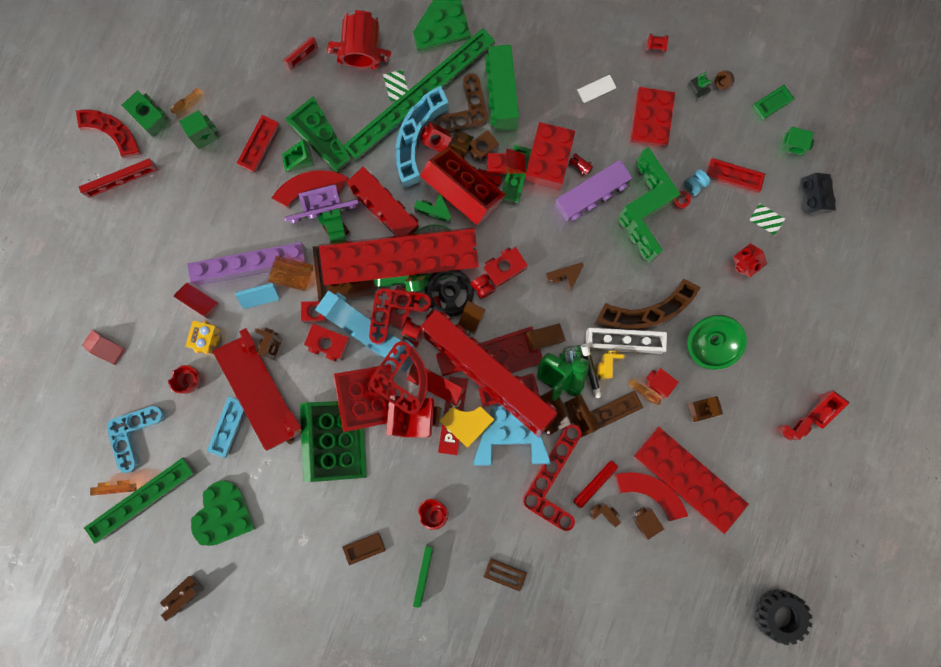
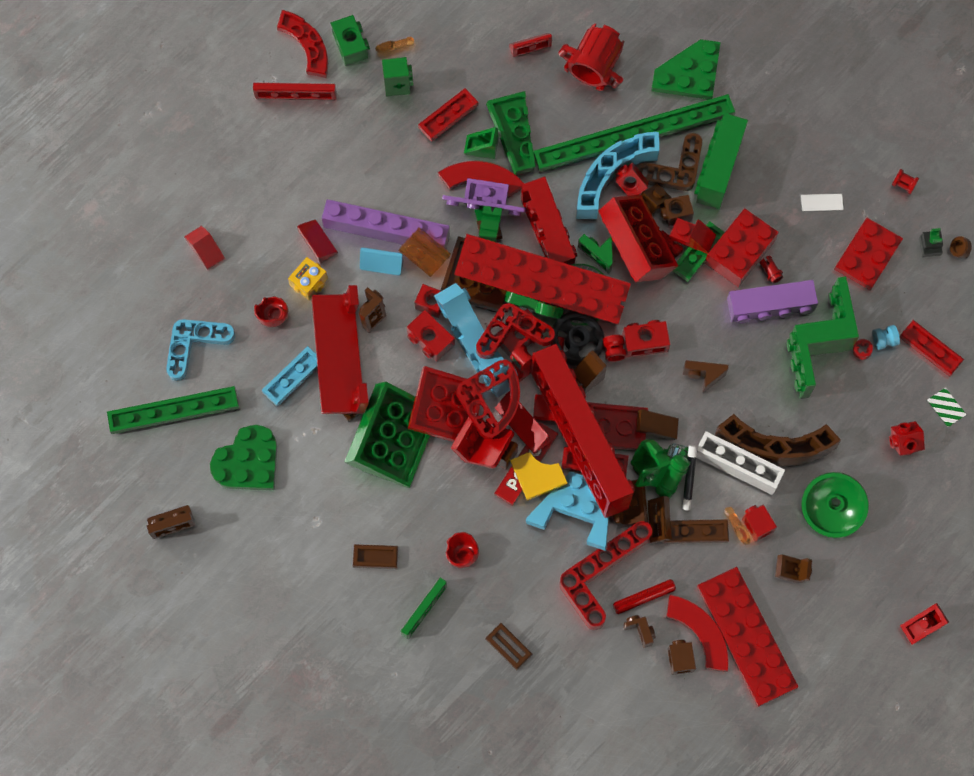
camera: 25 degrees right, 10 degrees down
clear orange plate [90,480,137,496] -> none
sticker [383,70,408,102] -> none
yellow bracket [596,351,625,381] -> none
red bracket [778,417,814,441] -> none

